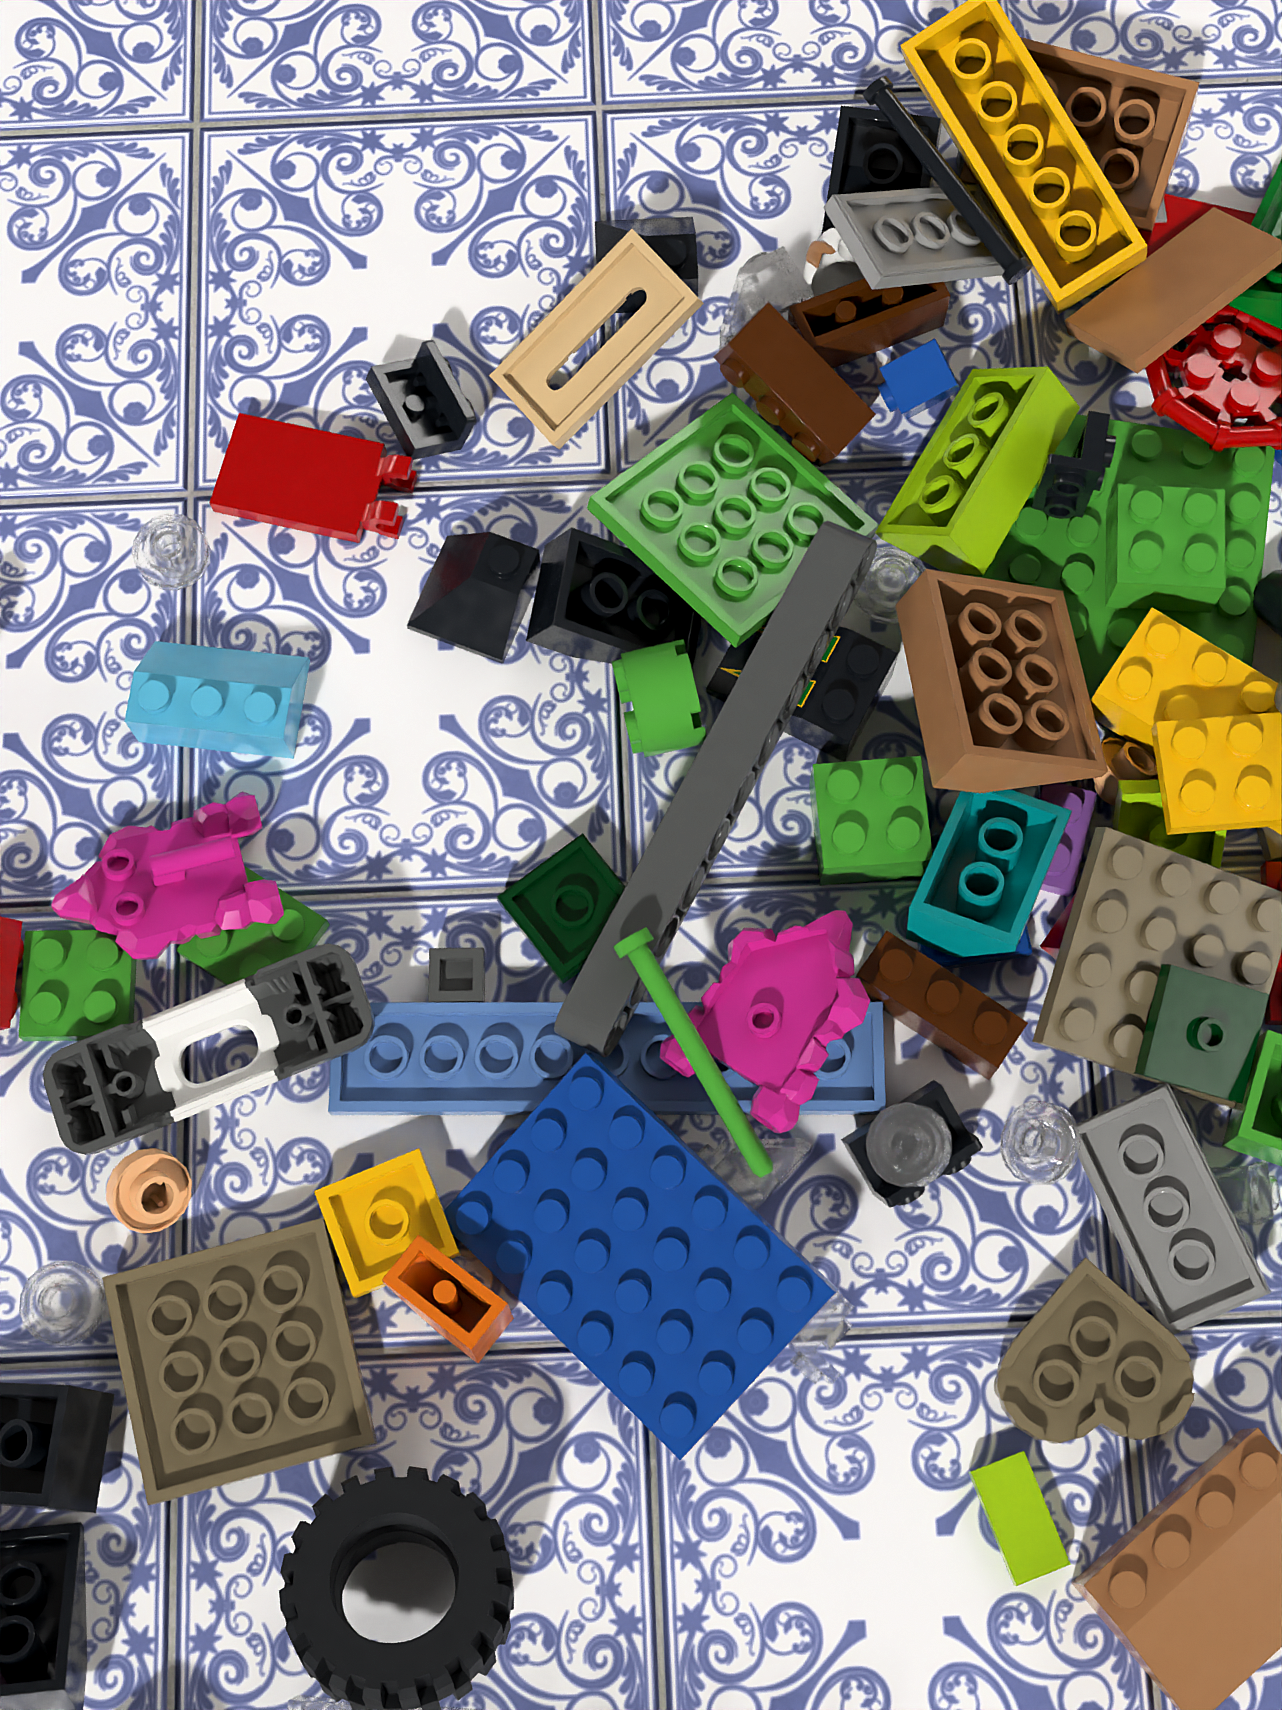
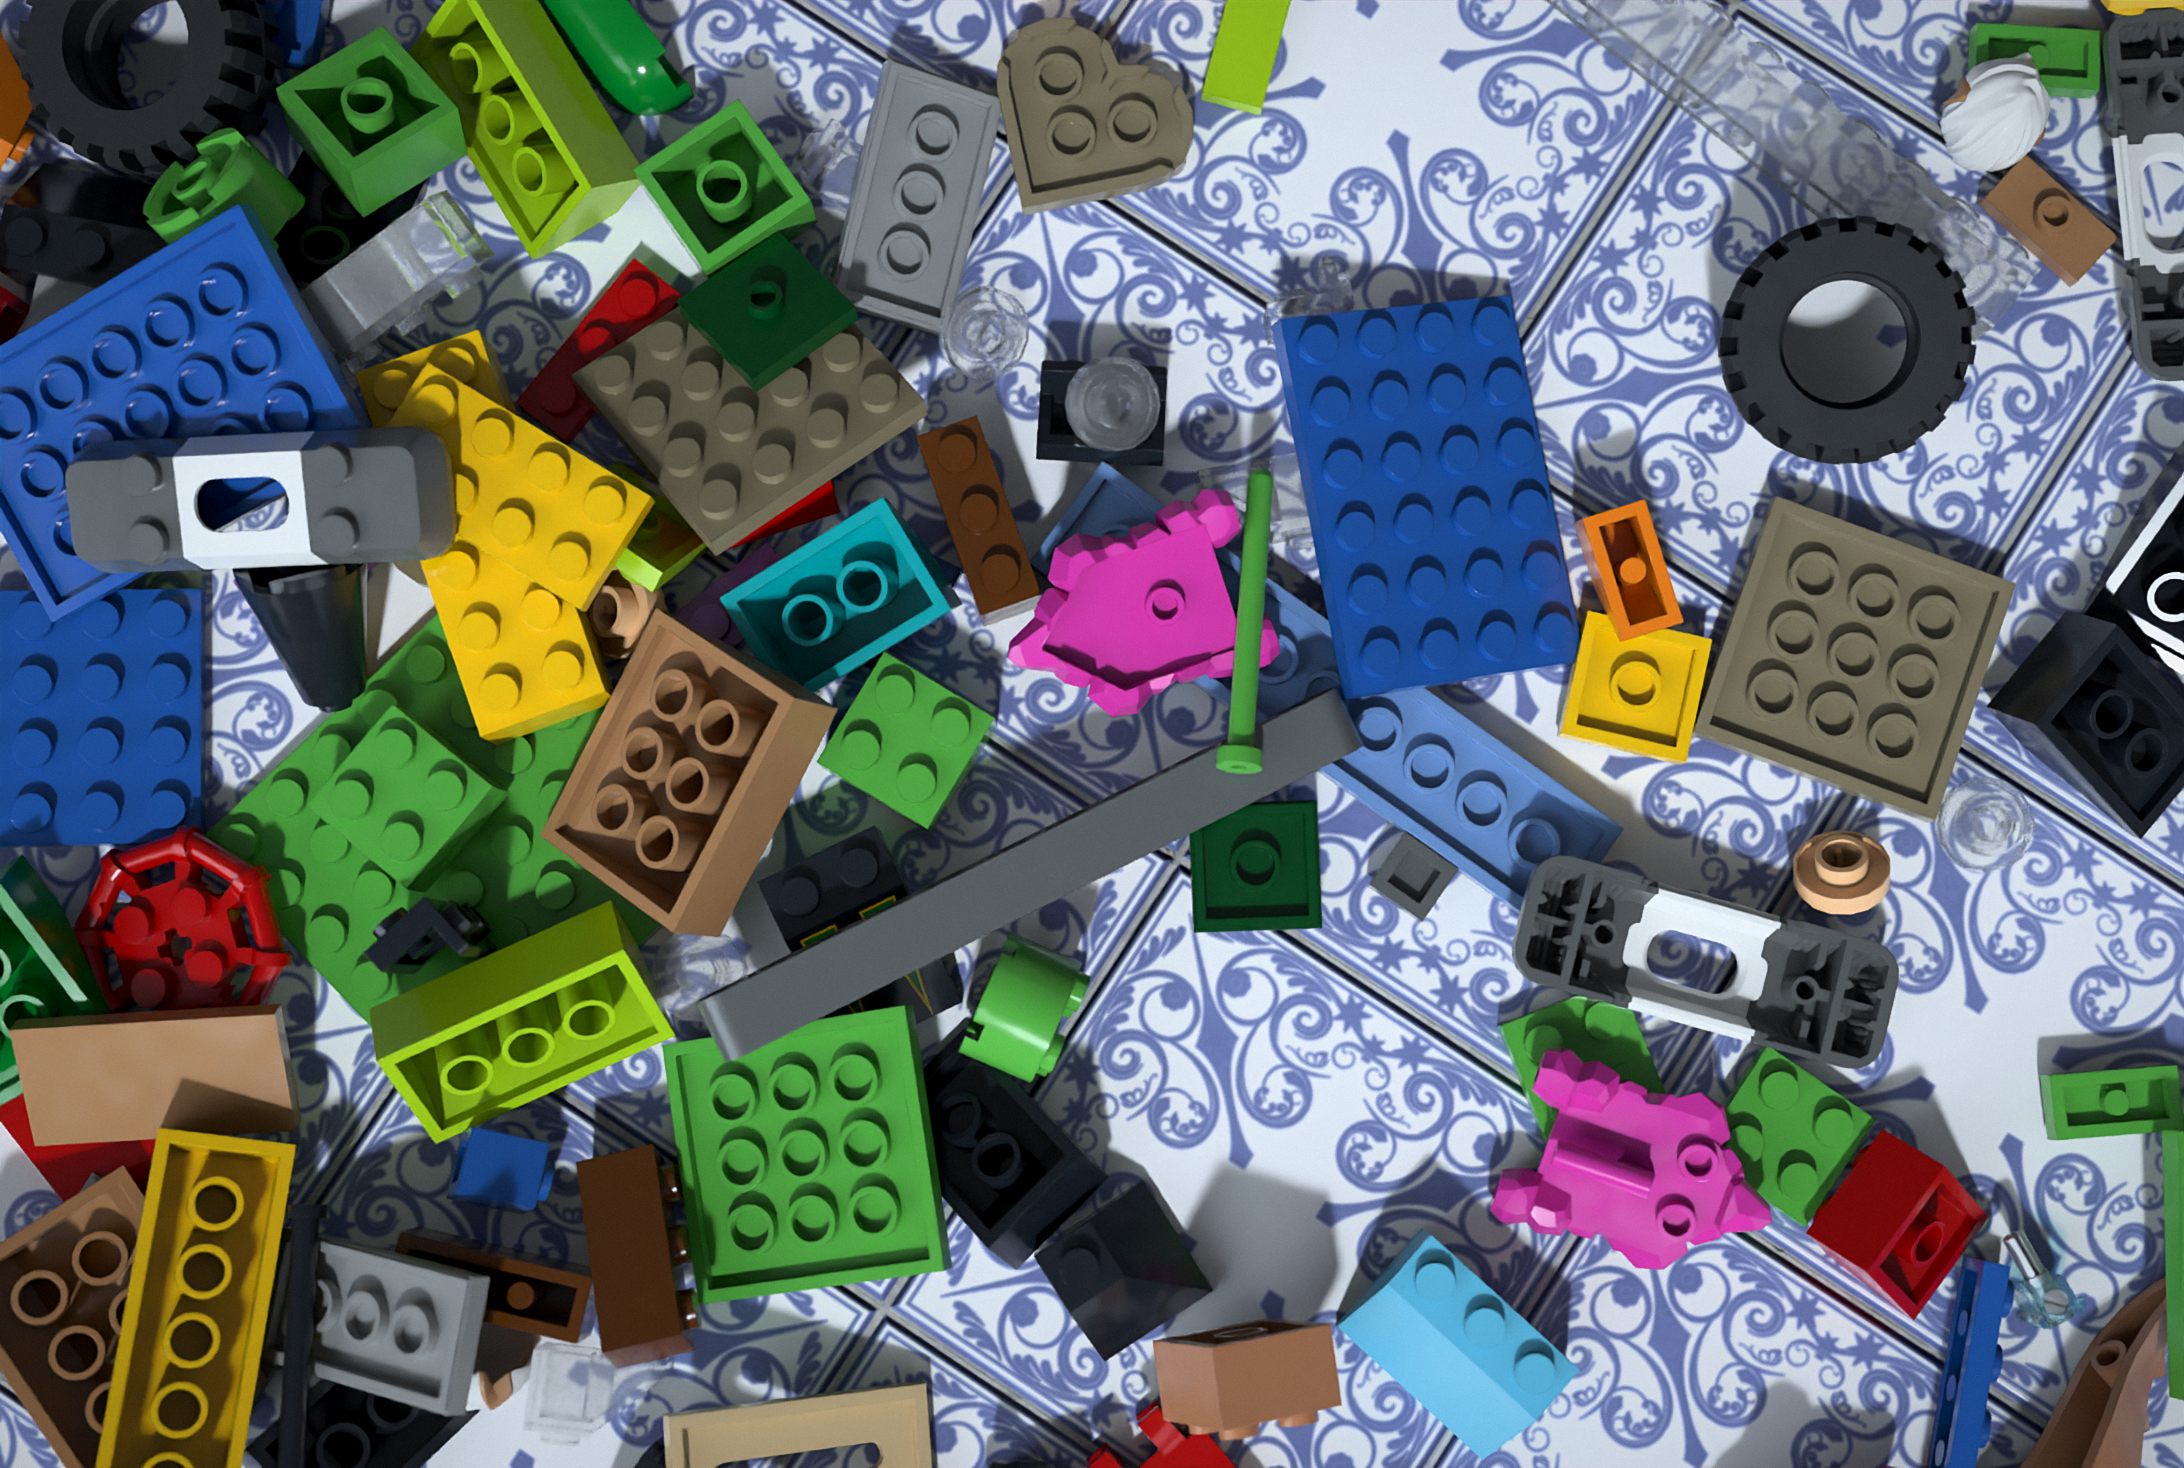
camera: 150 degrees left, 10 degrees up
none -> nougat brick [1153,1318,1342,1440]

